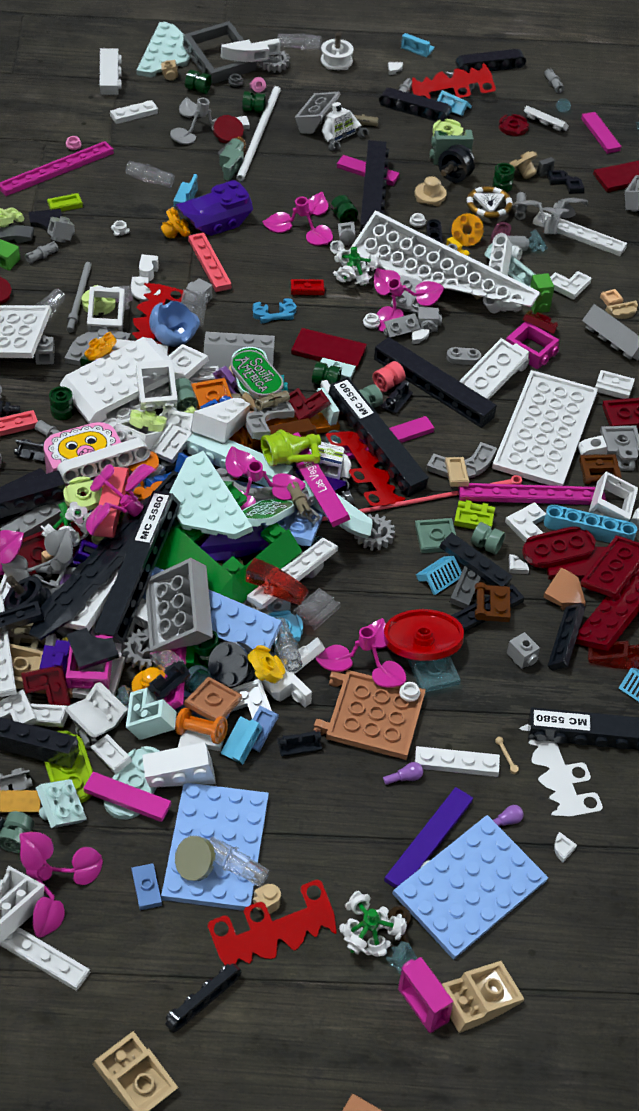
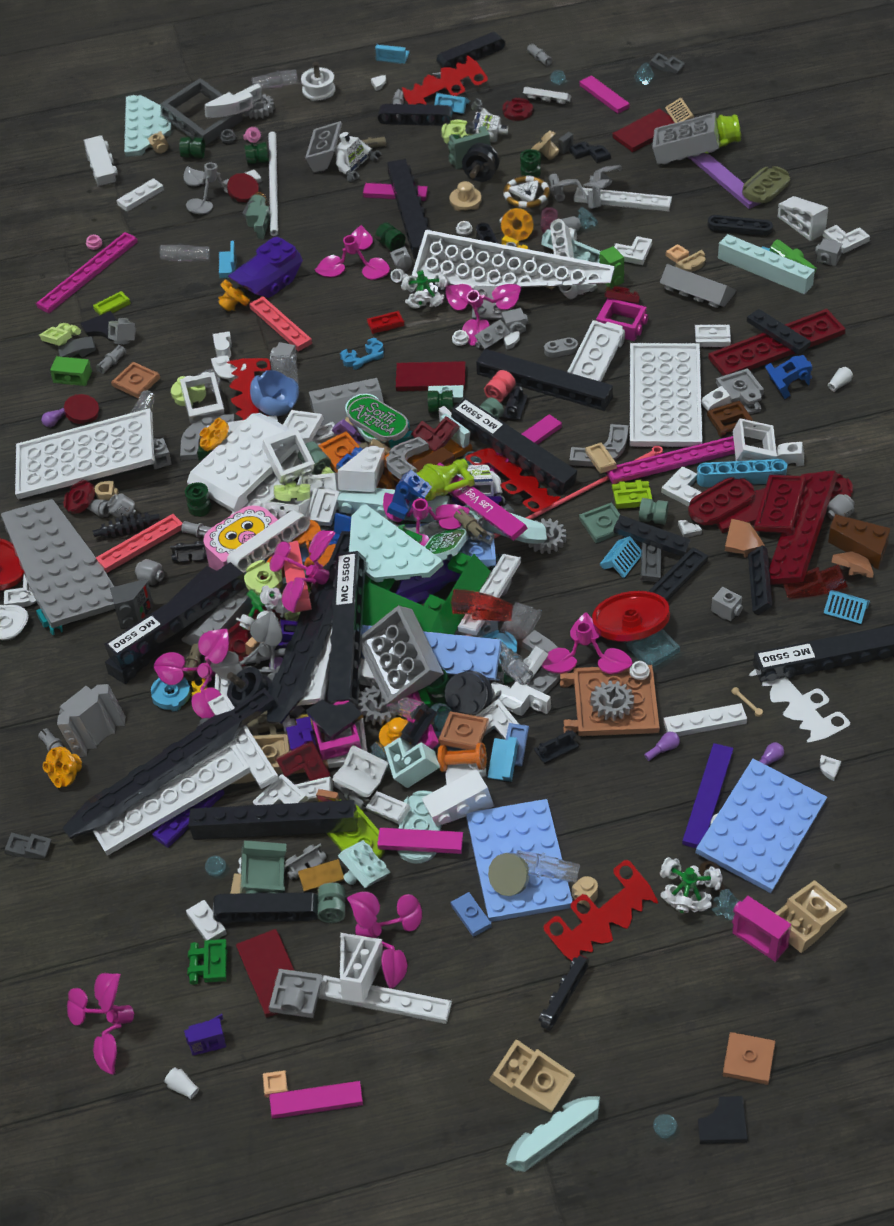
camera: 10 degrees left, 0 degrees up
light grey bar [66,262,91,333] -> none
white plate [111,221,129,236] -> none
yellow plate [248,645,285,683] -> none
dark tan pin [255,390,290,410] -> none
reddish brown plate [475,582,511,622] -> none
none -> nougat plate [111,362,160,398]
none -> nougat tile [316,789,339,802]
none -> blue tile [387,470,432,520]
none -> torso [465,98,508,142]
none -> light grey plate [522,630,560,694]
none -> light grey gear [590,680,634,721]

